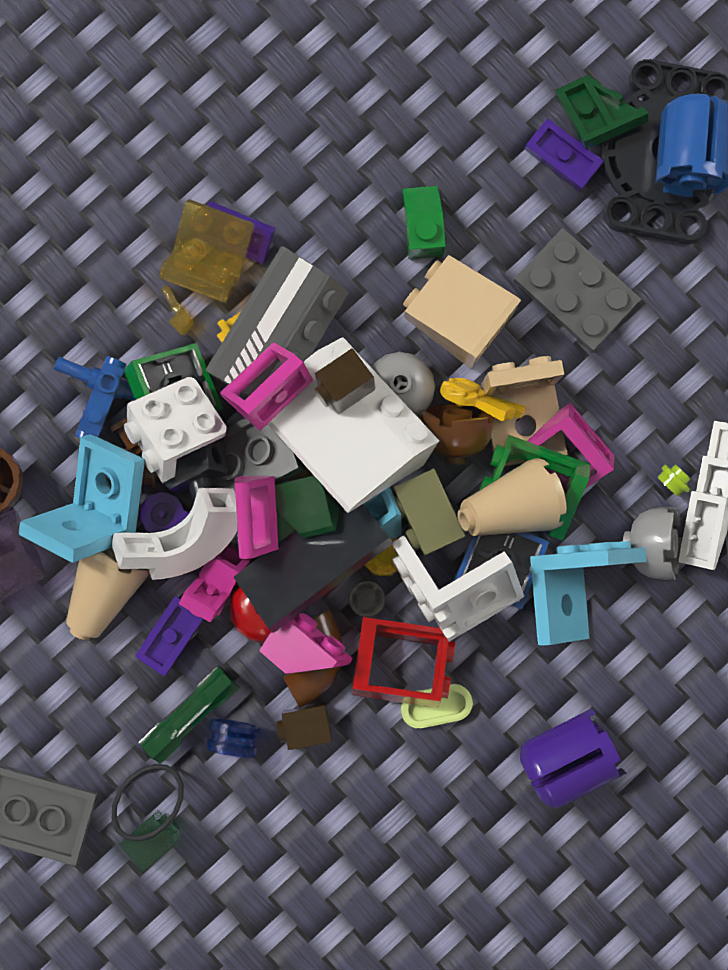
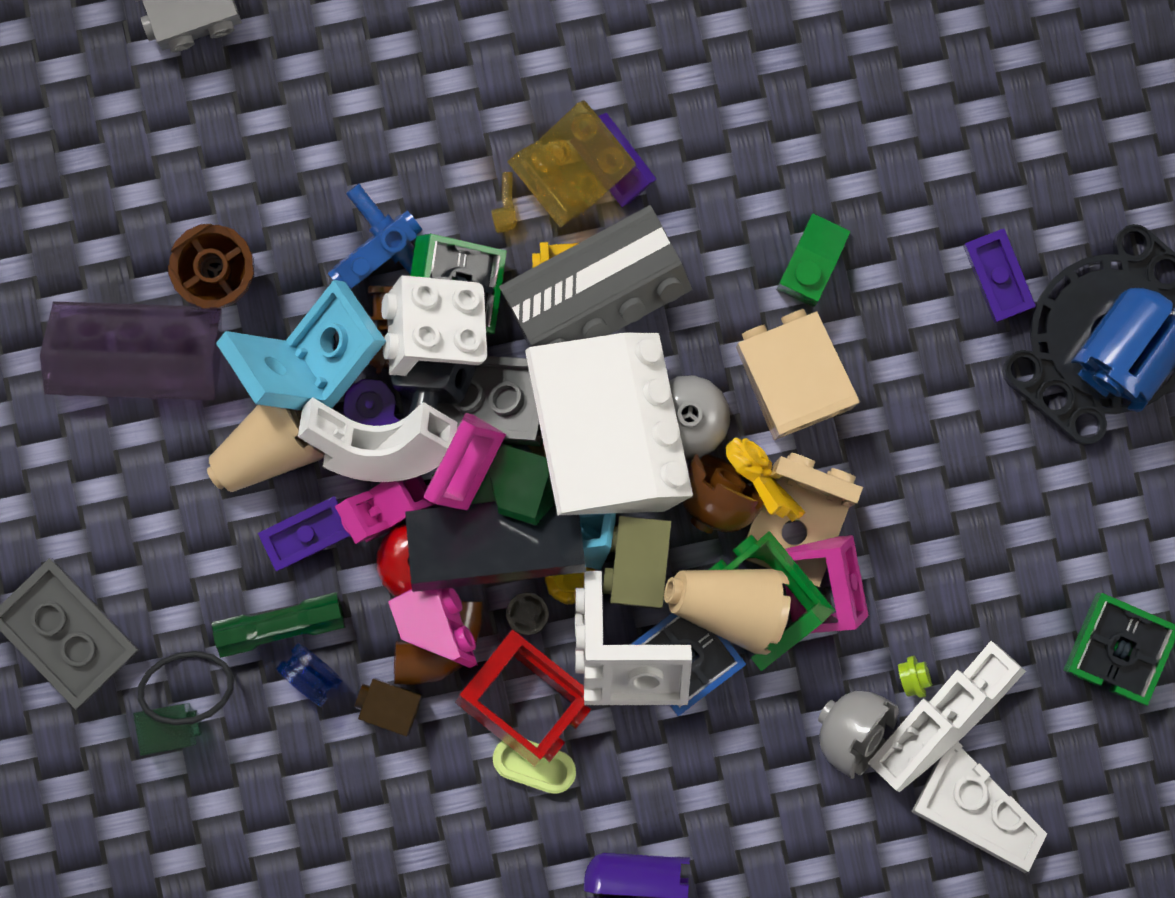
camera: 25 degrees right, 0 degrees up
dark pink tile [220,342,313,431] -> none
dark brown brick [314,348,375,414] -> none
dark grey plate [513,227,641,353] -> none
medium azure bracket [530,541,647,645] -> none
dark green wing [555,75,649,150] -> none

